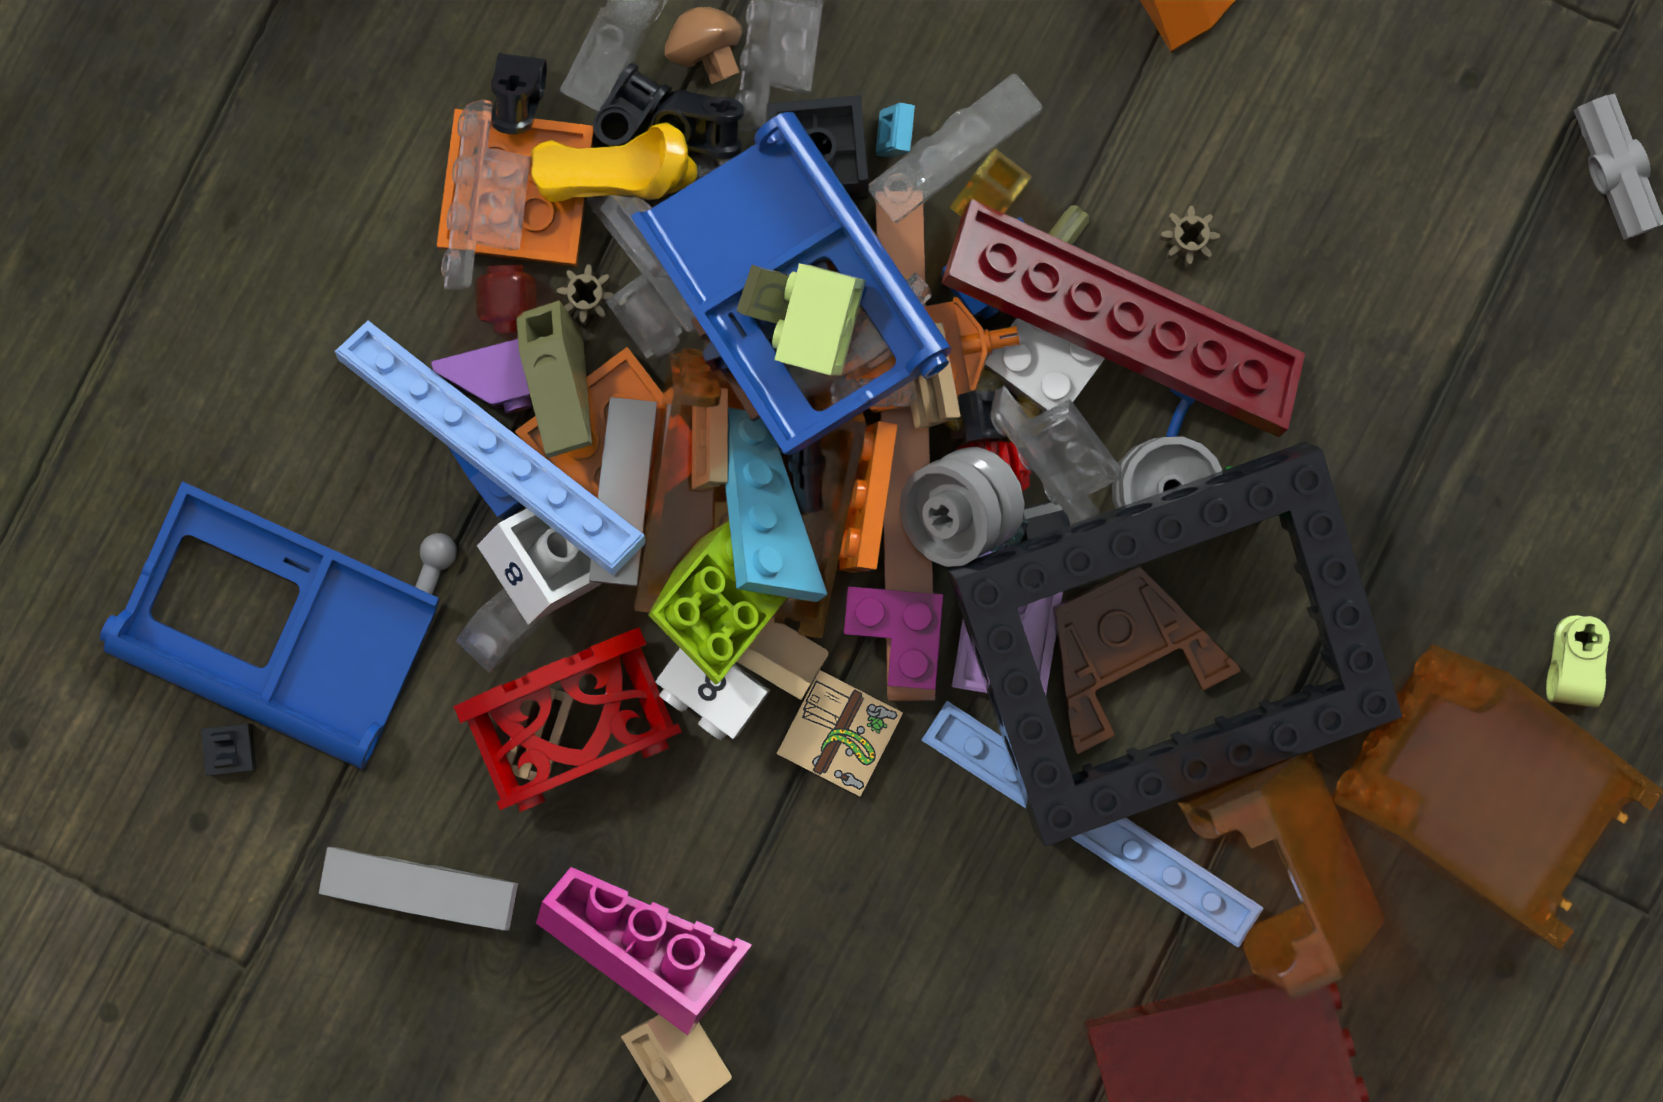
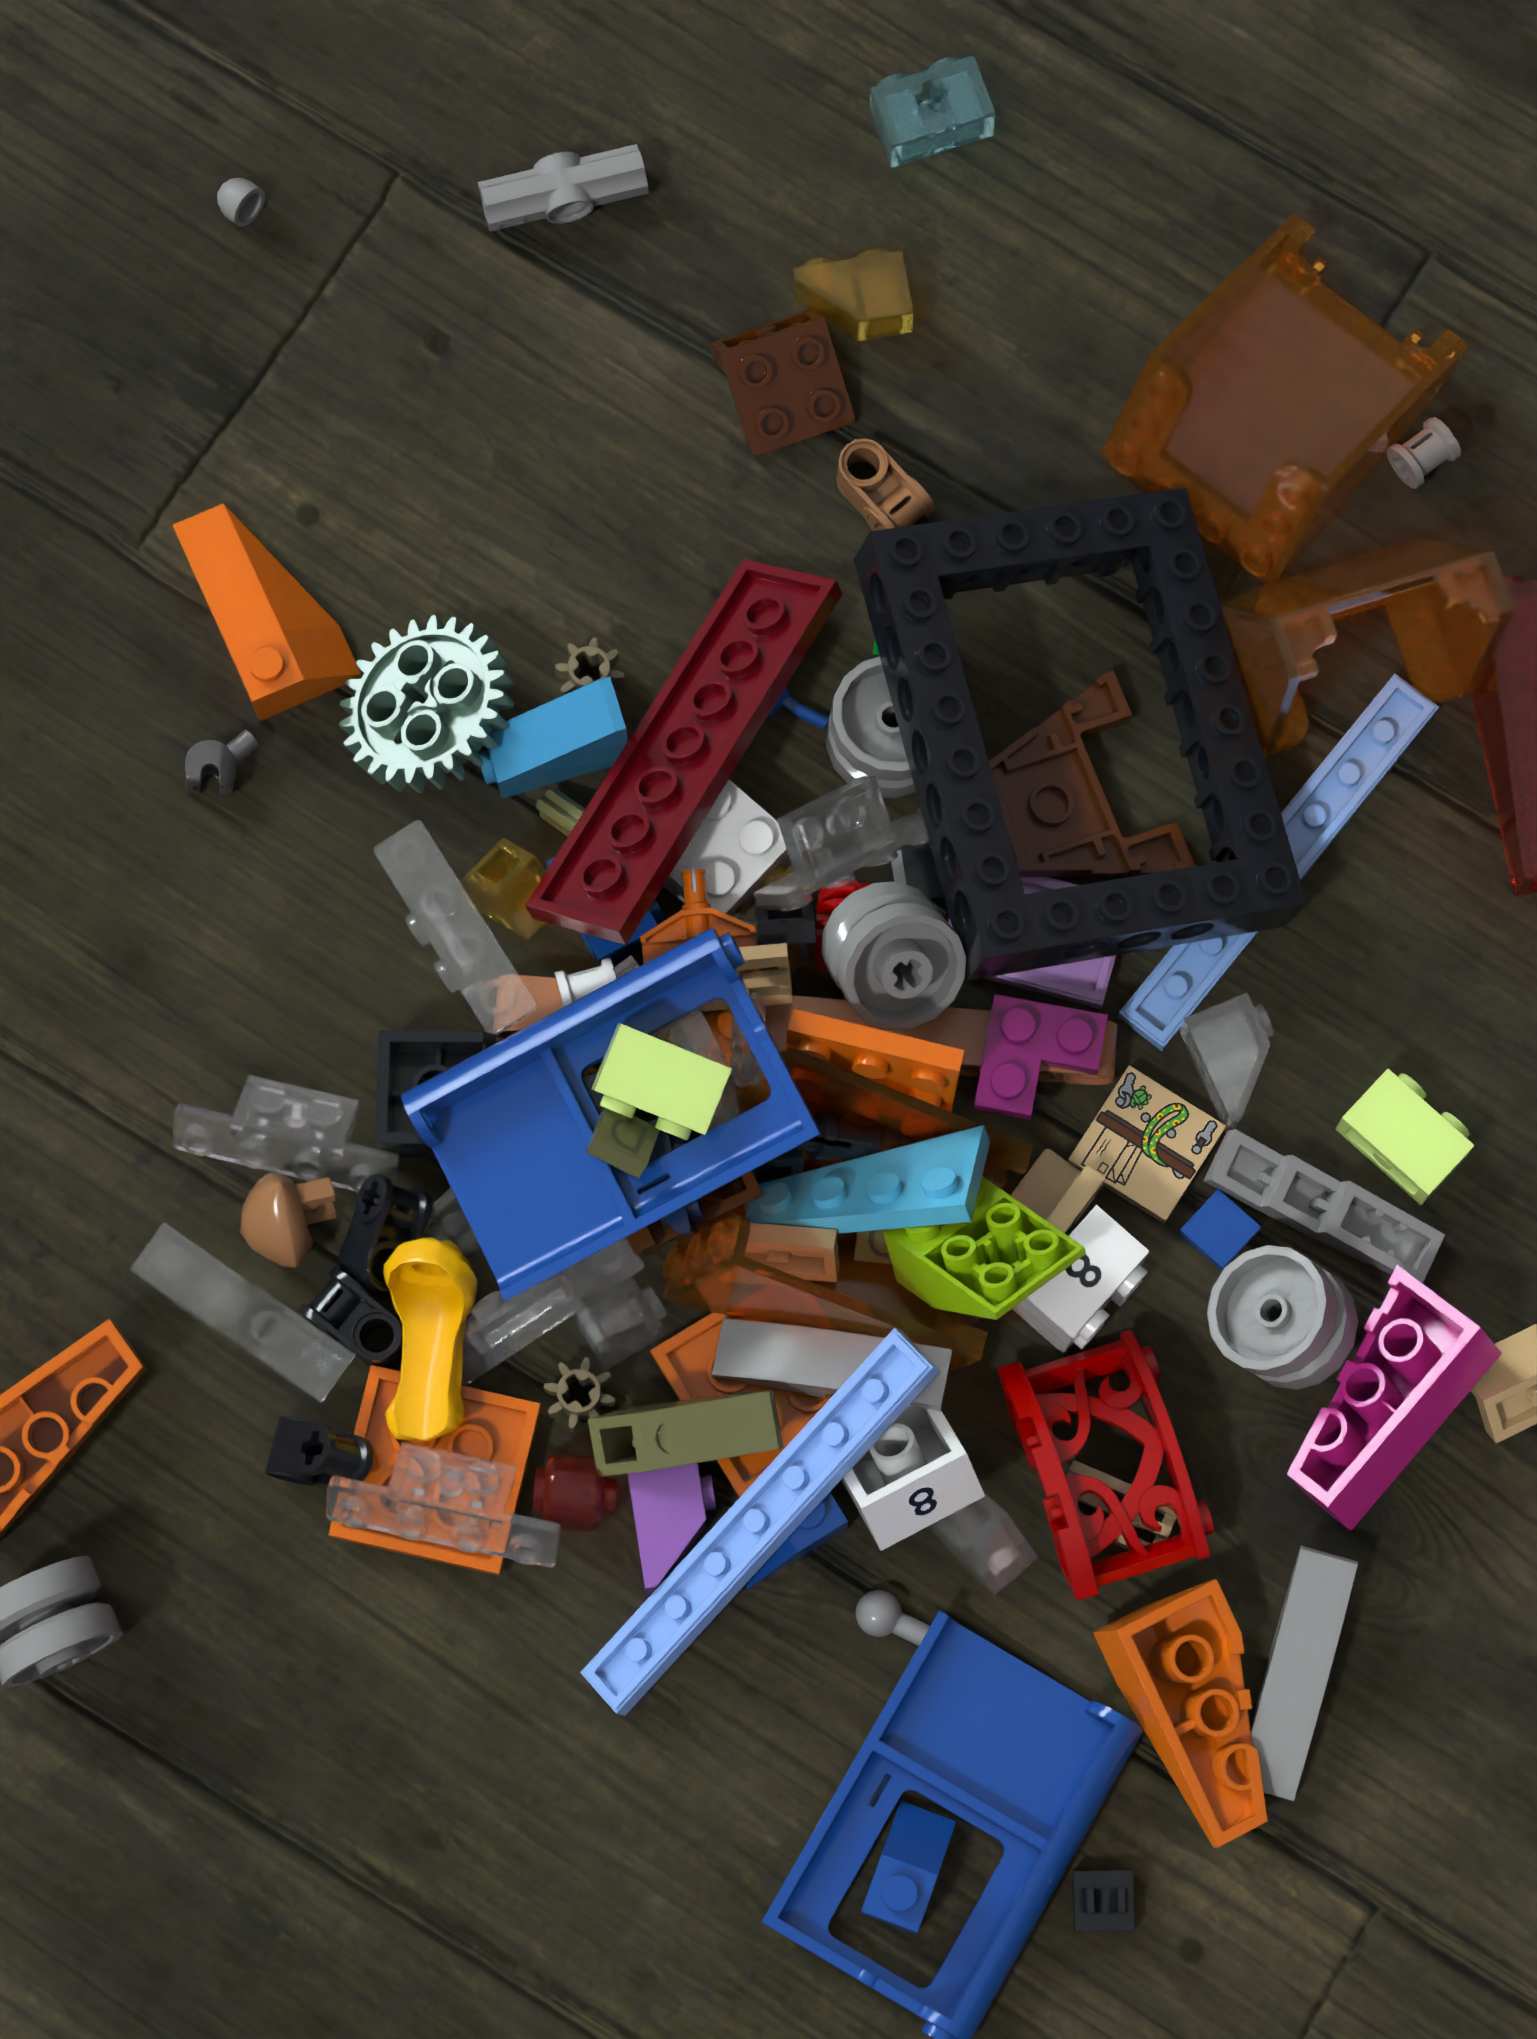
camera: 85 degrees left, 10 degrees down
medium azure tile [875,103,915,158] -> none
yellowish green piece [1546,615,1610,708] -> none
none -> sand green gear [339,615,515,793]
none -> dark azure slope [478,676,628,799]
none -> white bush [554,957,617,1007]
none -> reddish brown bracket [709,308,855,456]
none -> clear yellow slope [793,248,914,341]
none -> medium nougat piece [836,438,937,531]
none -> blue slope [860,1801,956,1935]
none -> orange wedge [1093,1579,1268,1848]
none -> blue tile [1178,1189,1261,1272]
none -> clear slope [1180,993,1274,1132]
none -> light grey slope [1203,1129,1445,1284]
none -> light grey wheel [1207,1245,1358,1390]
none -> yellowish green brick [1336,1069,1475,1205]
none -> light grey bush [1386,417,1461,489]

